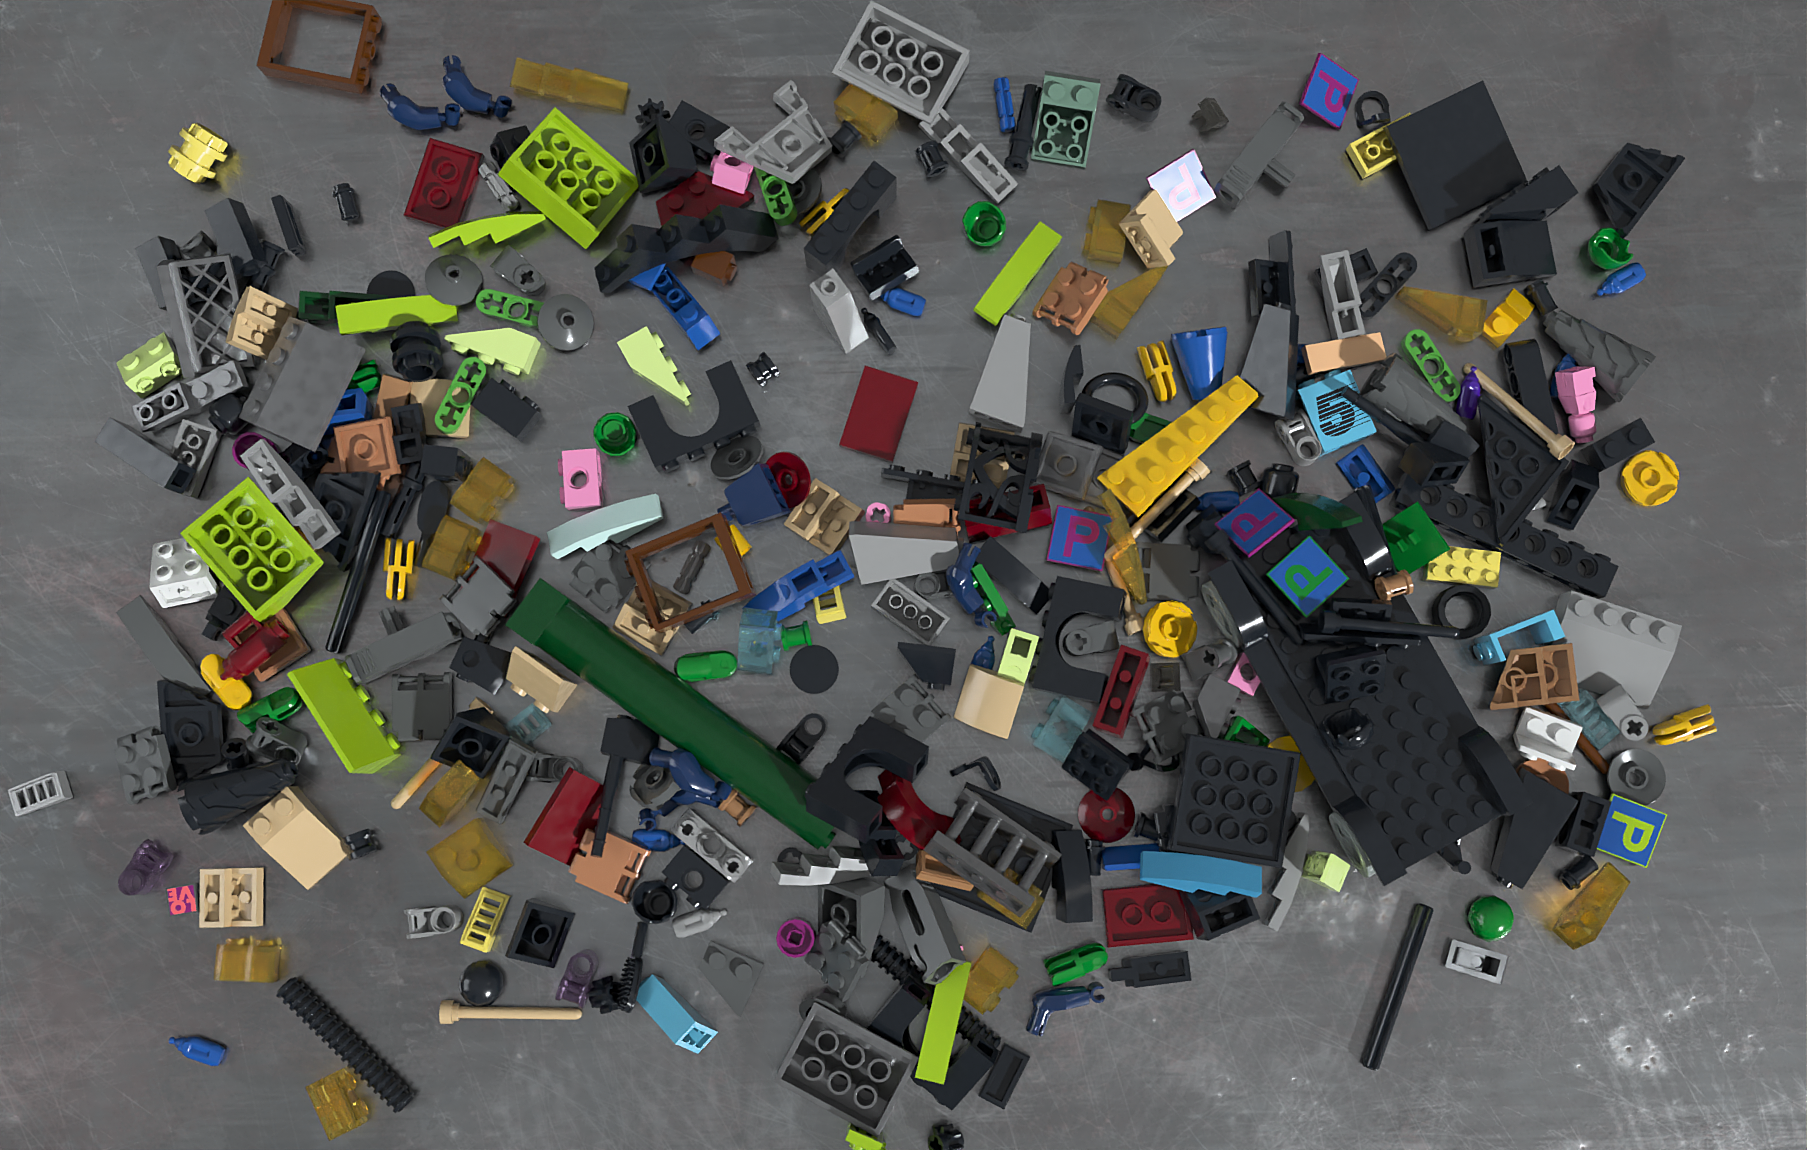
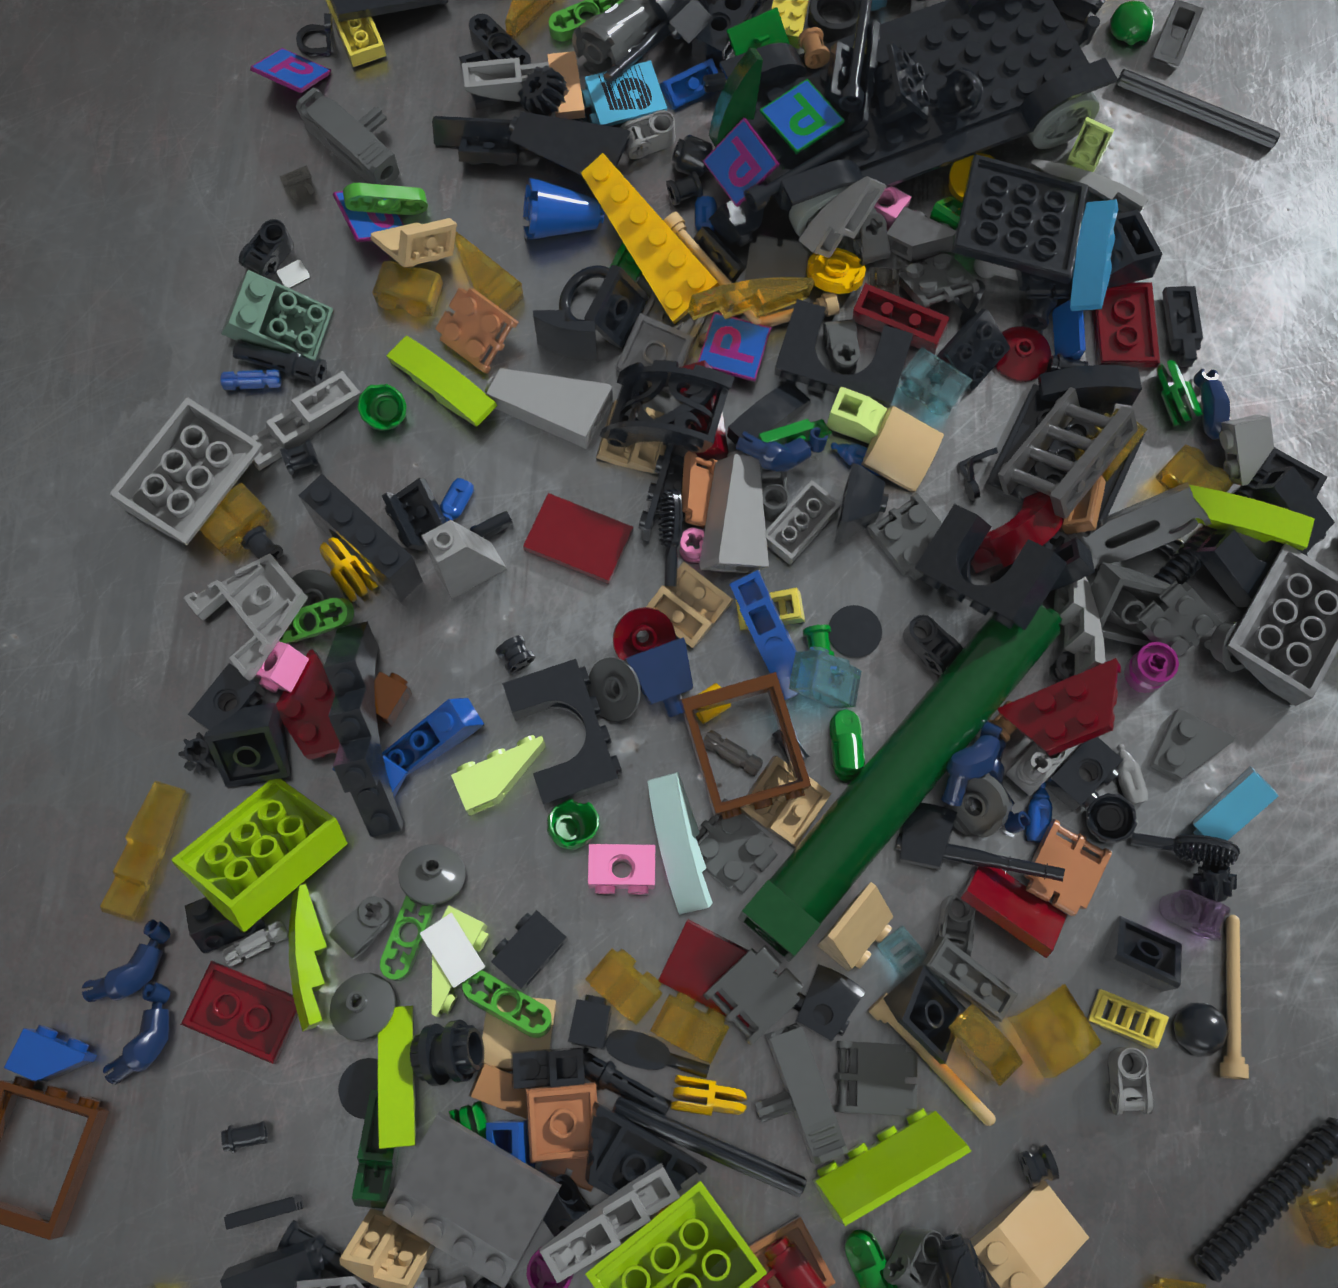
camera: 85 degrees left, 10 degrees down
yellow arm [1137,340,1177,402] -> none
none -> blue slope [4,1025,97,1082]
none -> white sticker [276,260,310,288]
none -> bright green beam [343,183,428,215]
none -> white sticker [420,912,485,988]
none -> black gear [517,65,569,116]
none -> black piece [658,489,683,587]
none -> light grey slope [798,176,887,258]
none -> dark red wing [998,658,1121,756]
none -> light grey slope [1220,414,1274,486]

